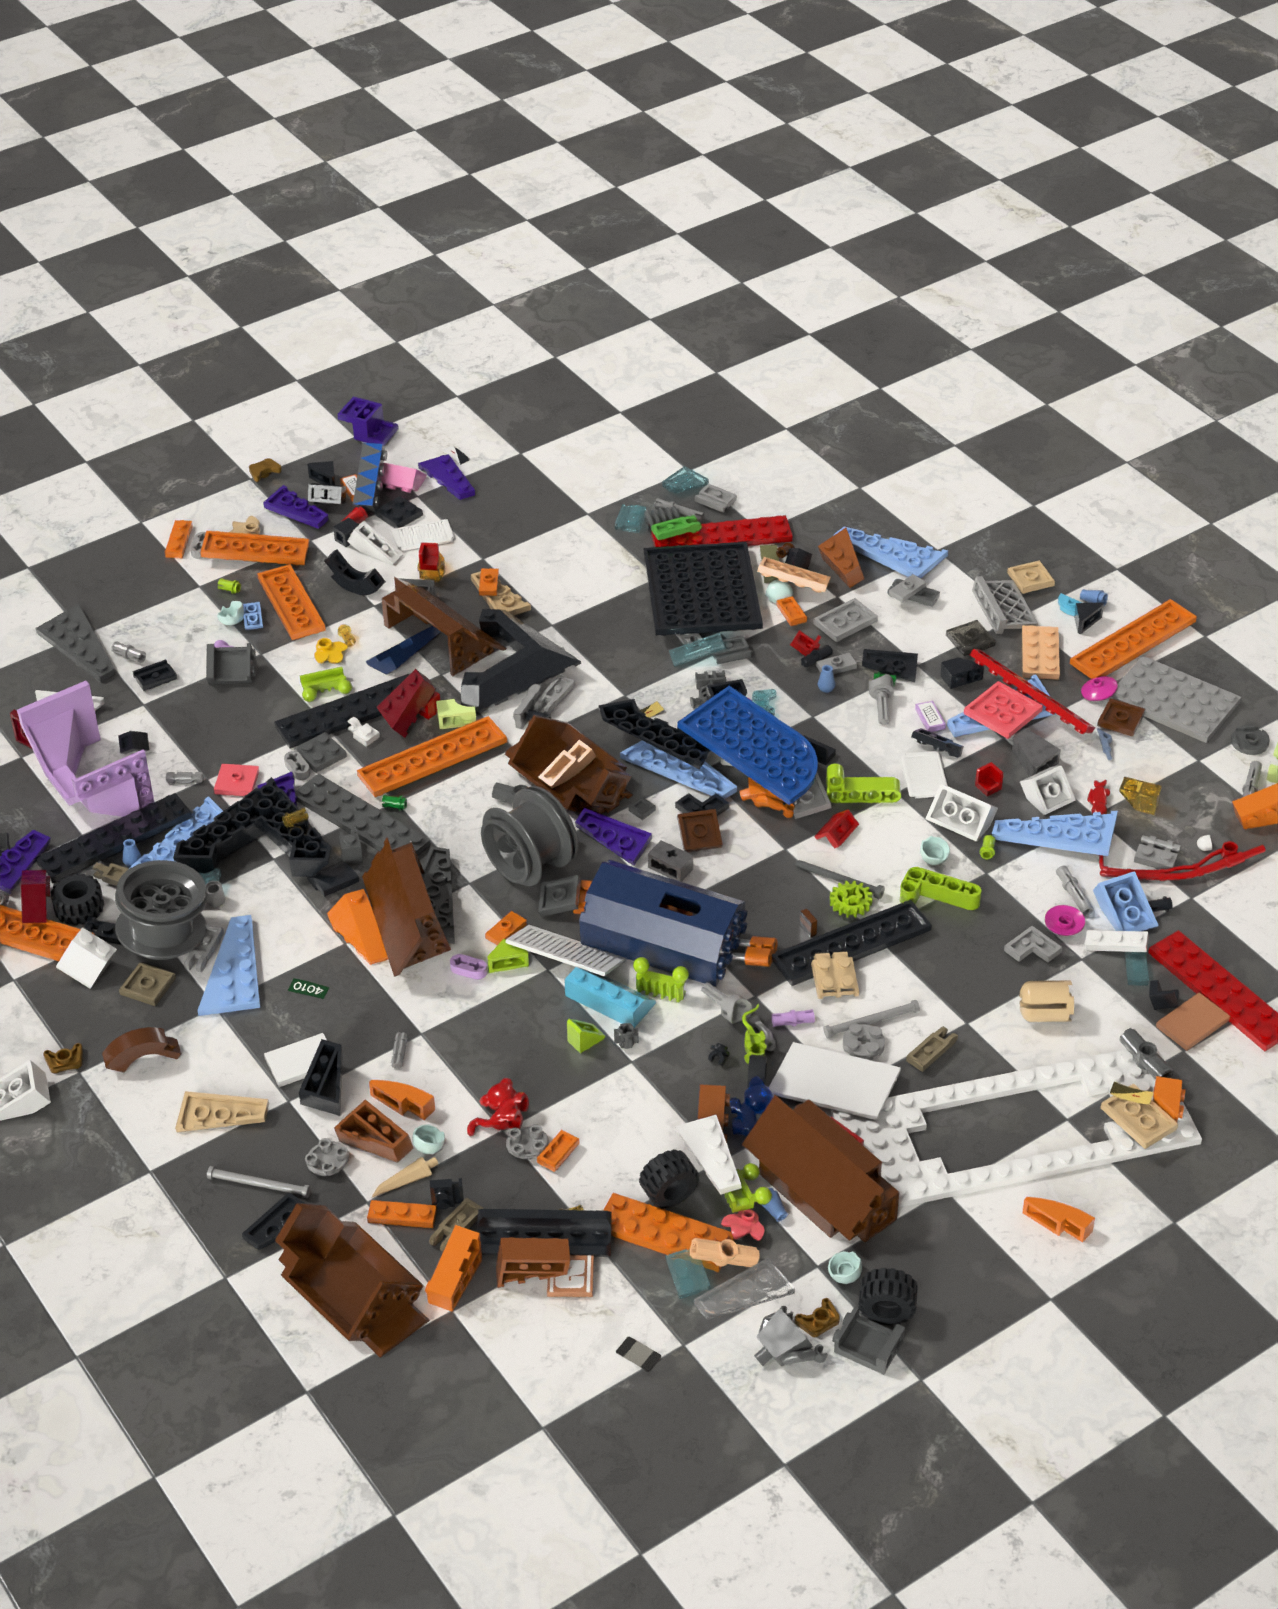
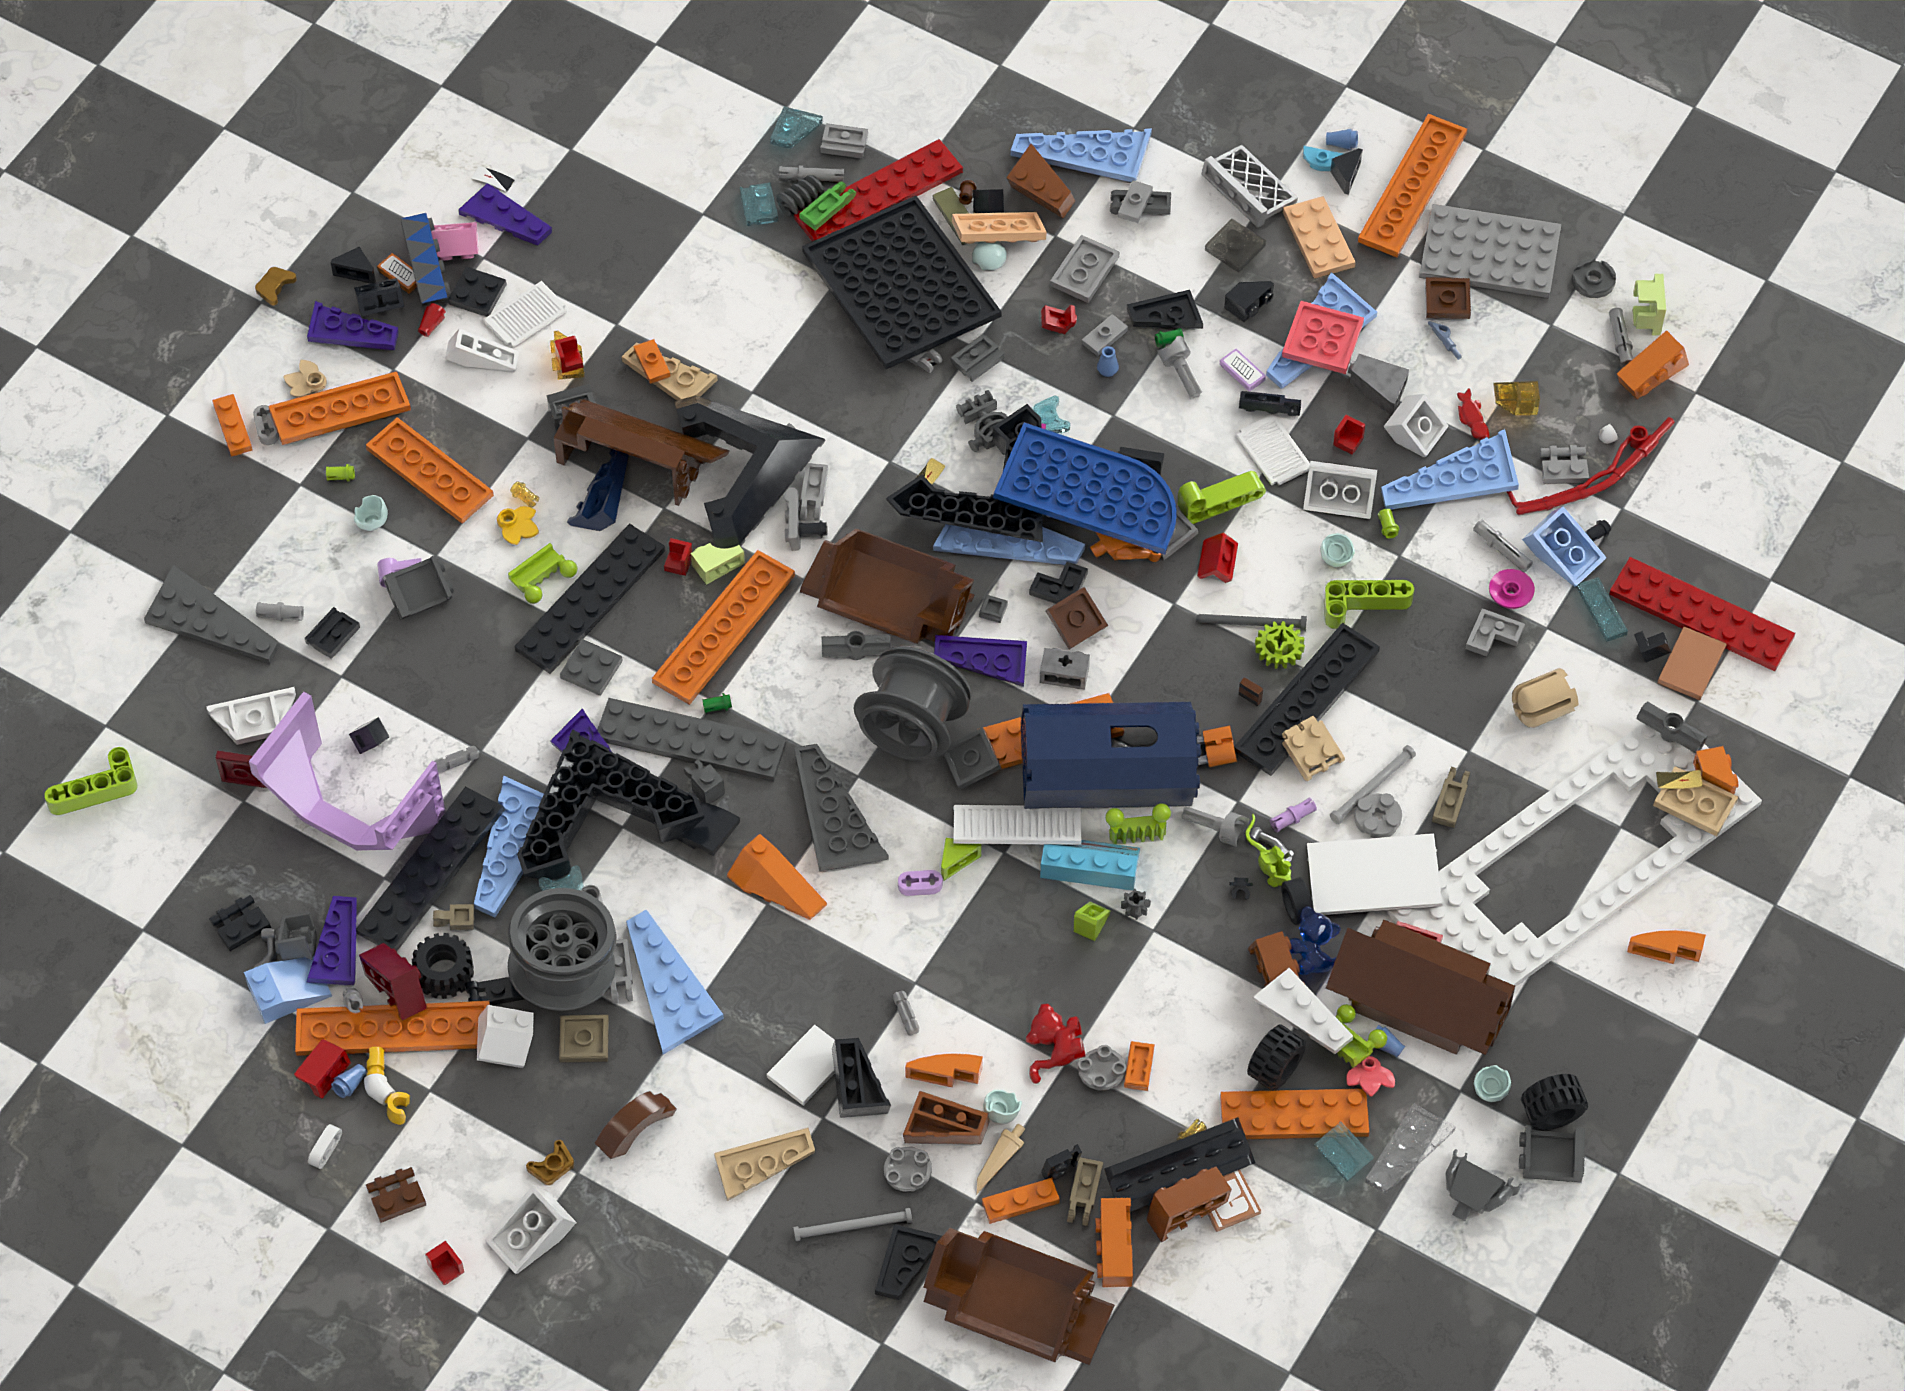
camera: 25 degrees left, 15 degrees up
medium blue cone [123,839,142,868] -> none
coral plate [214,764,259,796] -> none
light blue slope [243,602,263,630] -> none
clear yellow pin [282,808,309,827] -> none
light grey beam [284,751,310,780] -> none
dark green sticker [288,978,330,999] -> none
black arch [324,549,386,595] -> none
black panel [333,517,359,547] -> none
dark purple bracket [337,396,399,446] -> none
white plate [348,717,380,747] -> none
reddish brown panel [362,837,451,977] -> none
dark red wedge [377,669,436,738] -> none
orange plate [485,911,527,945] -> none
light nougat slope [539,740,597,788] -> none
clear smoke sticker [616,1336,661,1371] -> none
clear light blue tile [669,633,725,667] -> none
light nougat piece [690,1238,760,1268] -> none
orange plate [776,596,807,626] -> none
pearl gold piece [795,1298,840,1337] -> none
black axle [801,645,833,668] -> none
red plate [970,649,1096,734] -> none
tan plate [1007,560,1055,594] -> none
dark pink dish [1081,676,1118,701] -> none
white plate [1085,930,1149,952] -> none

